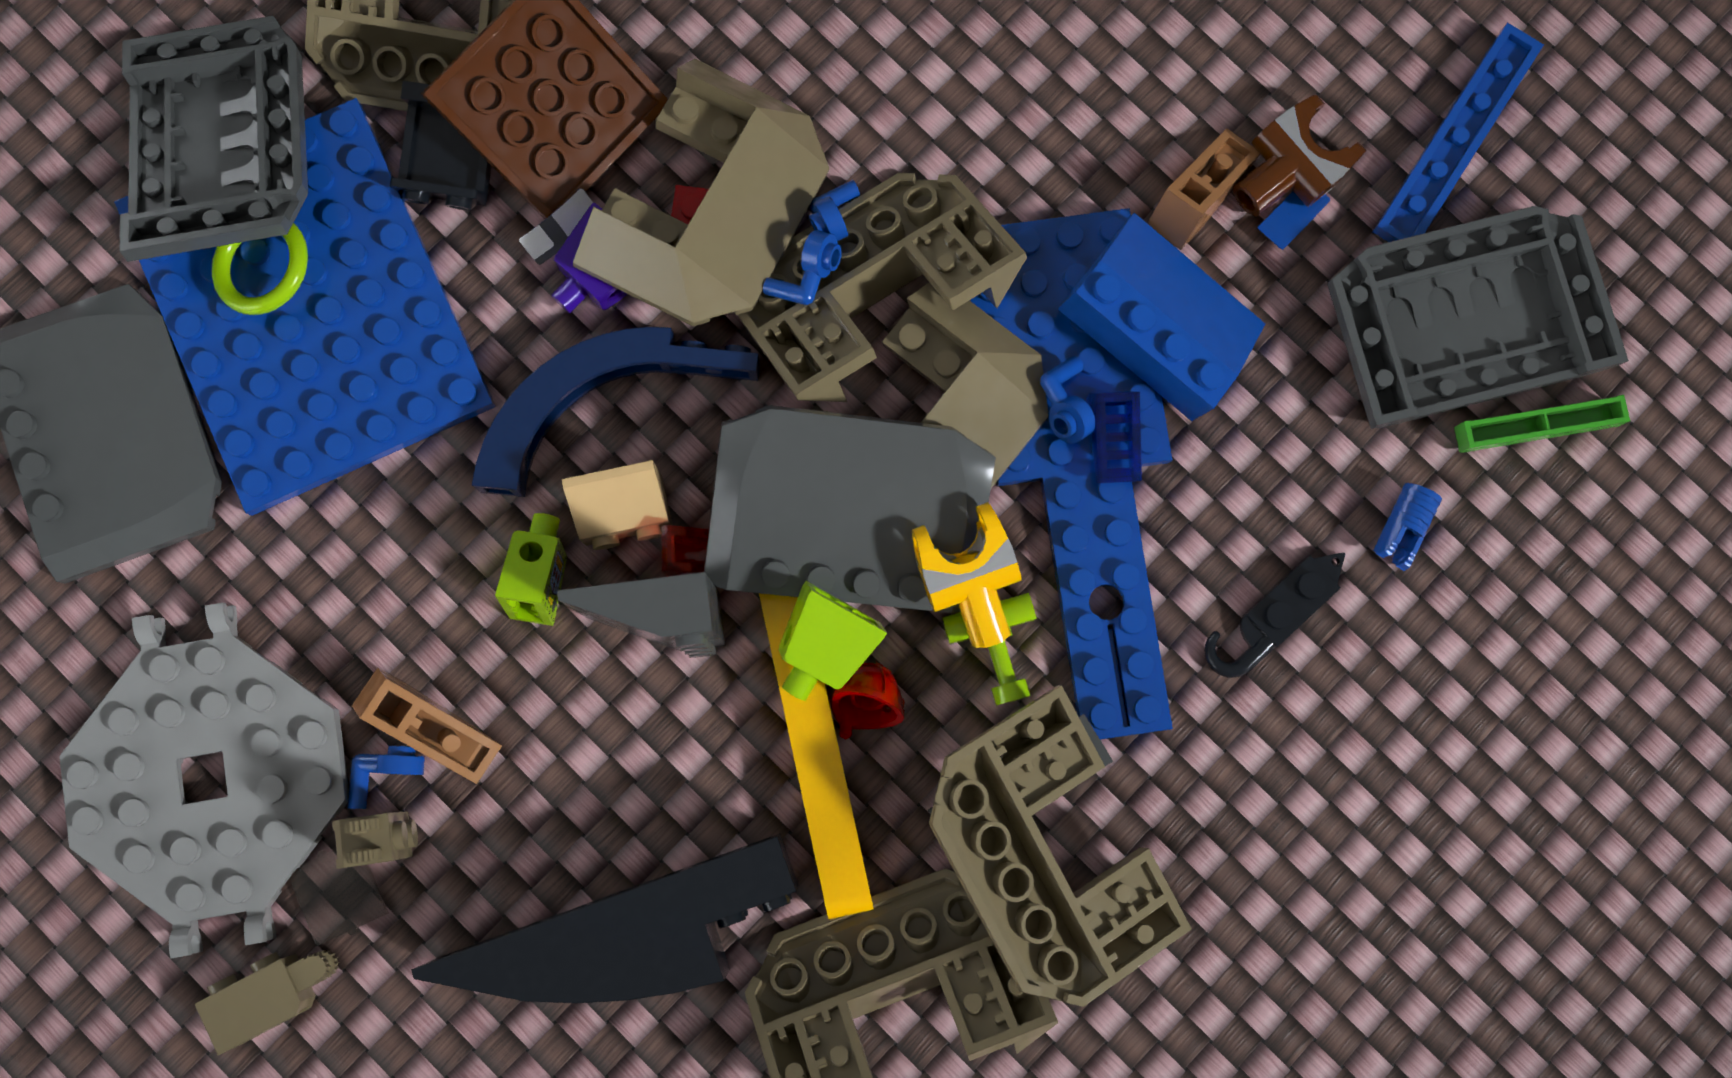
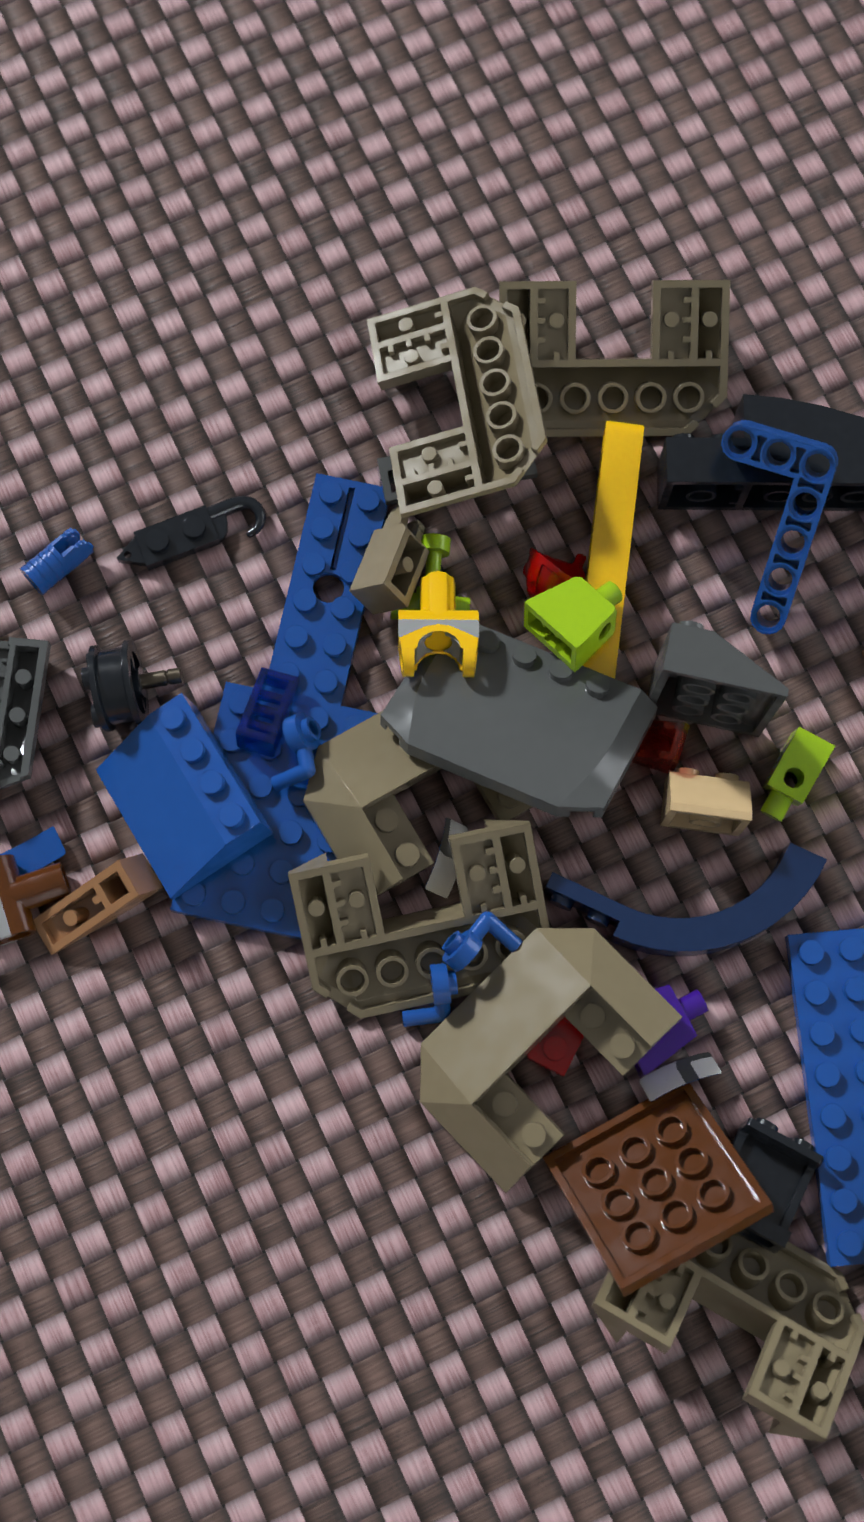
camera: 155 degrees left, 5 degrees down
none -> black wheel [81,639,183,732]
none -> dark tan hinge [349,506,429,615]
none -> white sticker [425,818,468,898]
none -> blue beam [721,420,838,635]

